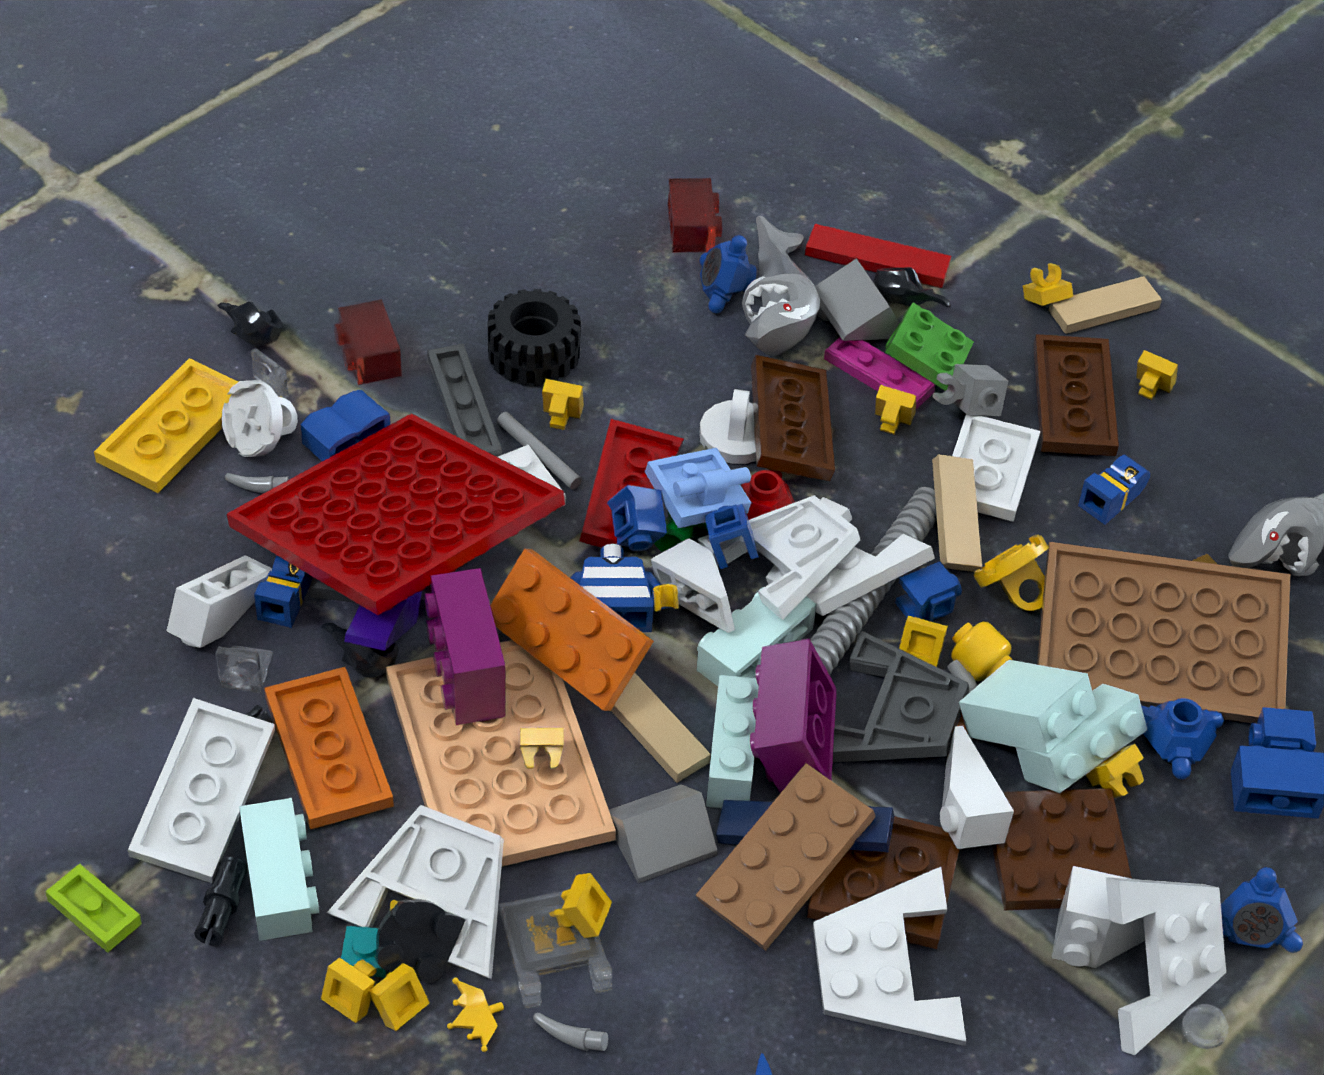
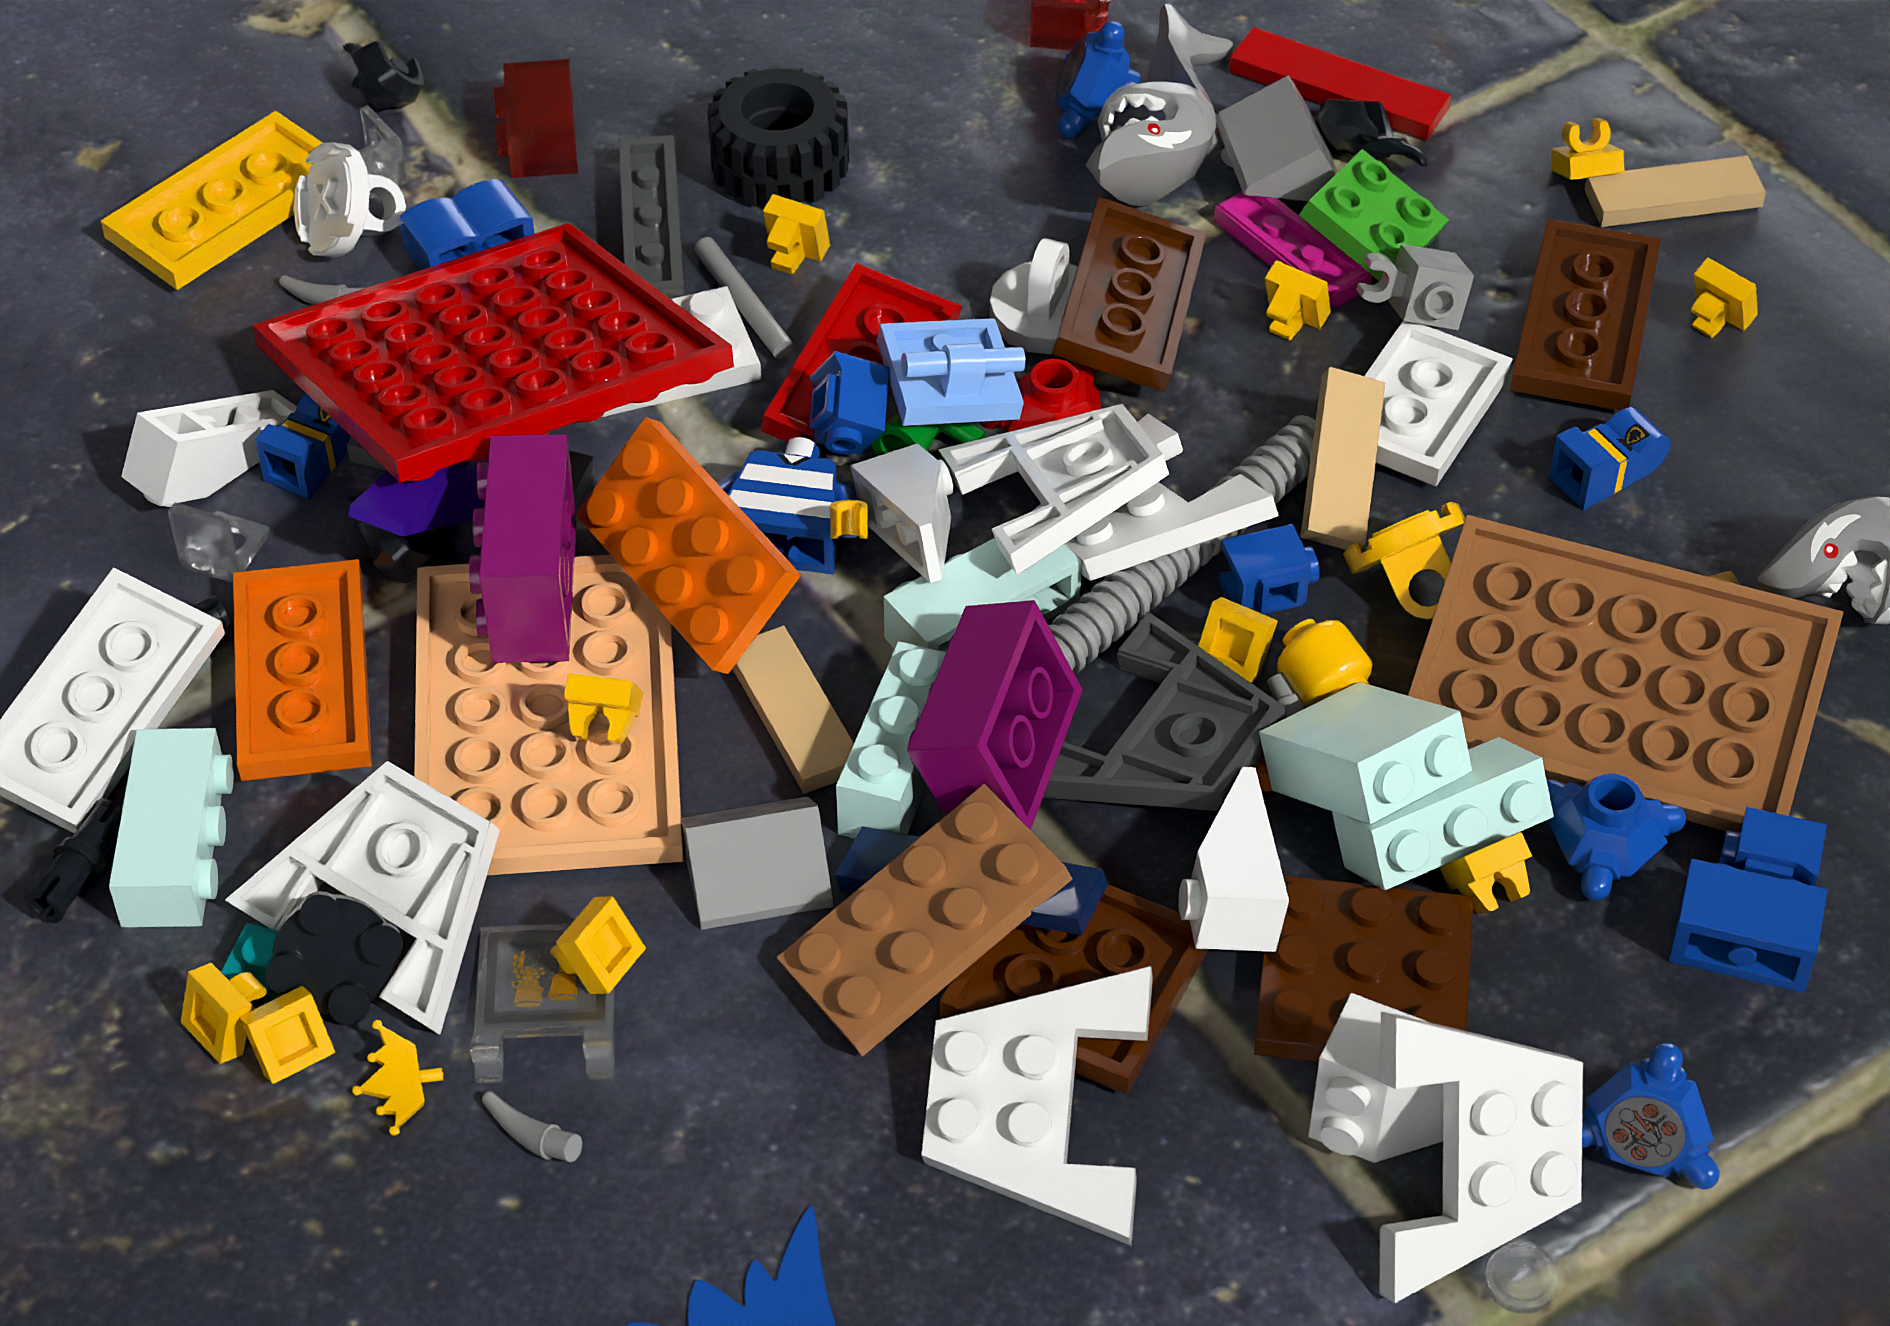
camera: 15 degrees right, 0 degrees up
blue window [705,503,759,569] -> none

